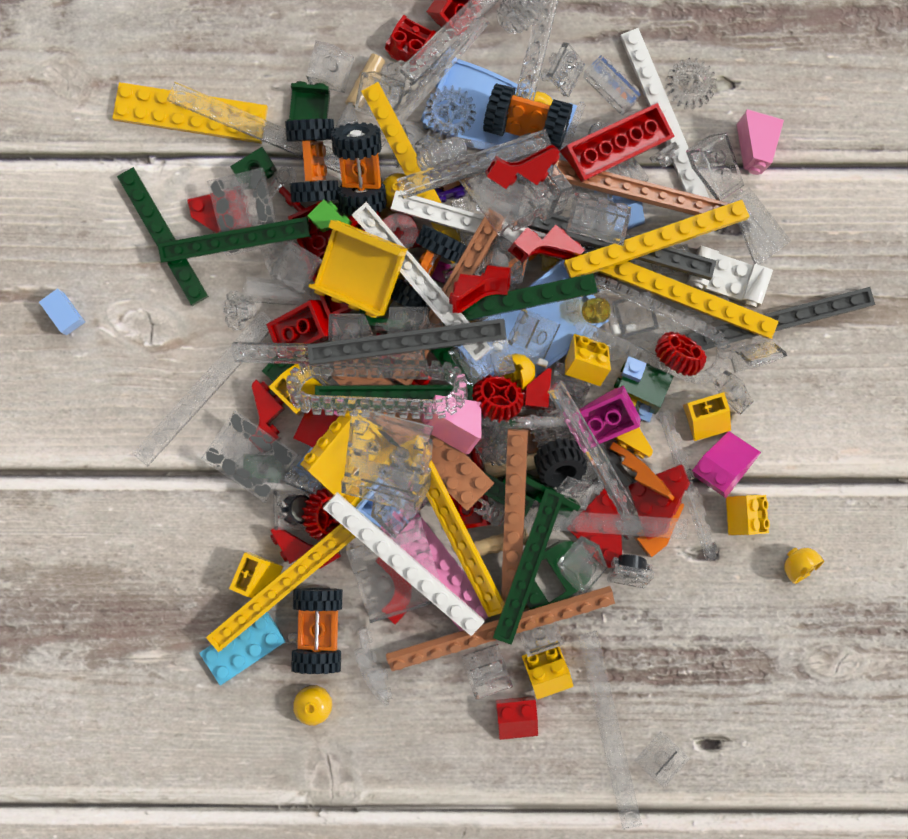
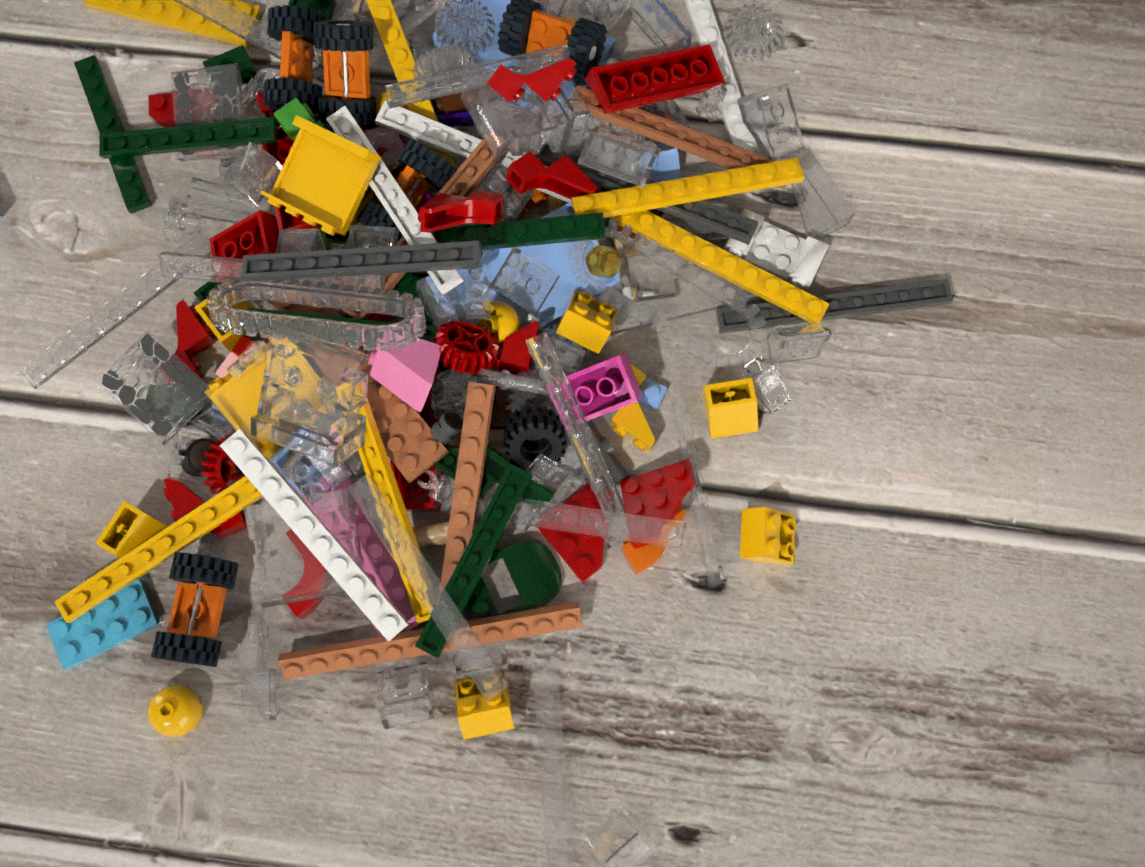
camera: 15 degrees right, 10 degrees down
red slope [496,696,538,740] -> none
clear slope [557,536,607,594] -> none
clear piece [607,554,654,589] -> none
orange slope [610,442,675,501] -> none
panel [613,357,674,415] -> none
light blue plate [621,356,647,382] -> none
red gear [655,331,707,376] -> none
dark pink slope [692,431,761,498] -> none
bright pink slope [737,109,784,175] -> none
yellow cylinder [784,547,825,584] -> none
none -> clear plate [226,340,270,378]
none -> clear plate [347,474,510,702]
none -> dark grey wheel [431,410,463,445]

